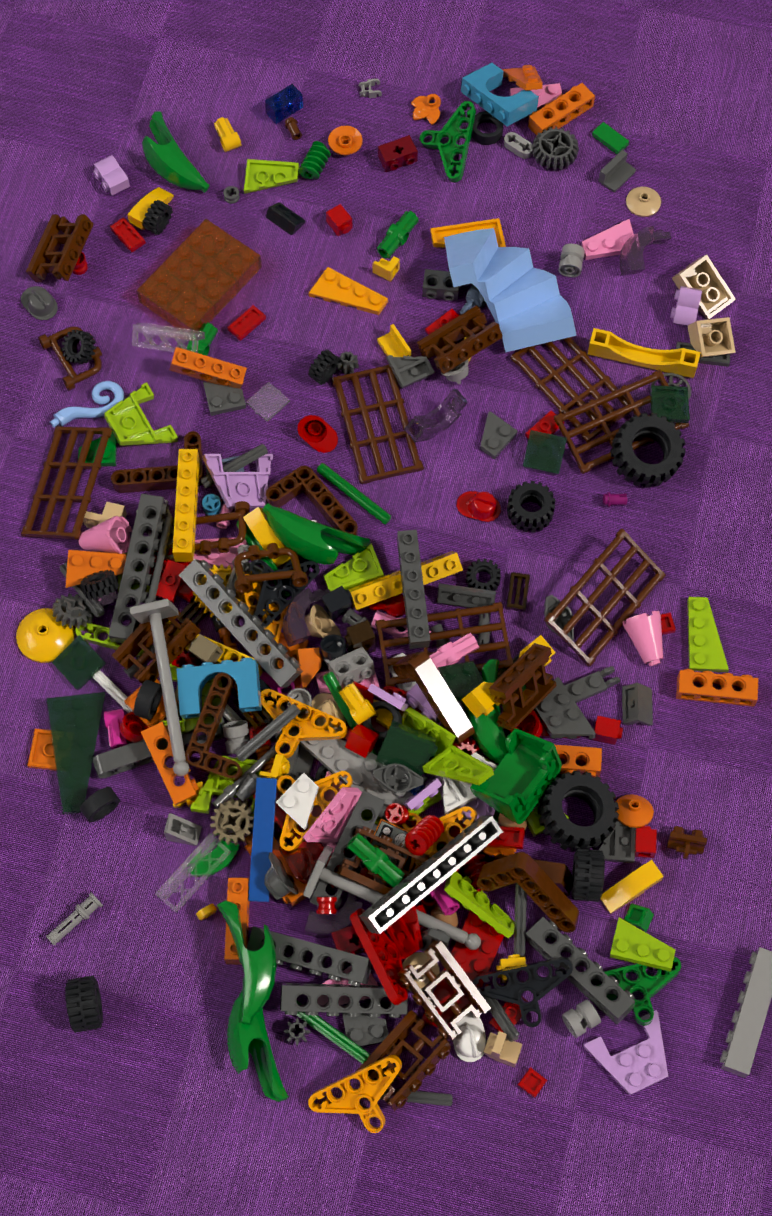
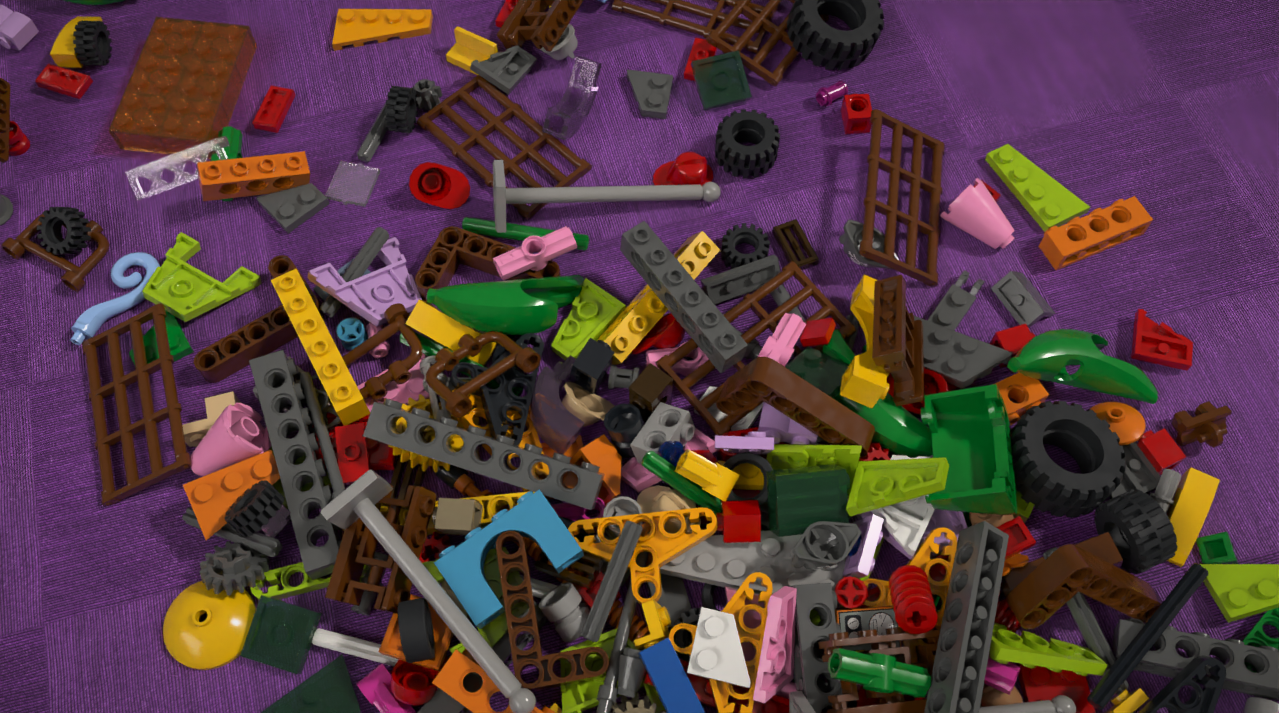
camera: 30 degrees left, 5 degrees down
none -> dark grey axle [357,102,388,162]
none -> light grey piece [493,160,721,233]
none -> bright pink piece [493,226,577,281]
none -> clear blue plate [657,441,685,467]
none -> red tile [800,318,836,347]
none -> red brick [841,94,872,134]
none -> green piece [1007,329,1158,404]
none -> black axle [1087,563,1208,710]
none -> red wing [1131,309,1193,371]
none -> light grey axle [1150,469,1181,514]

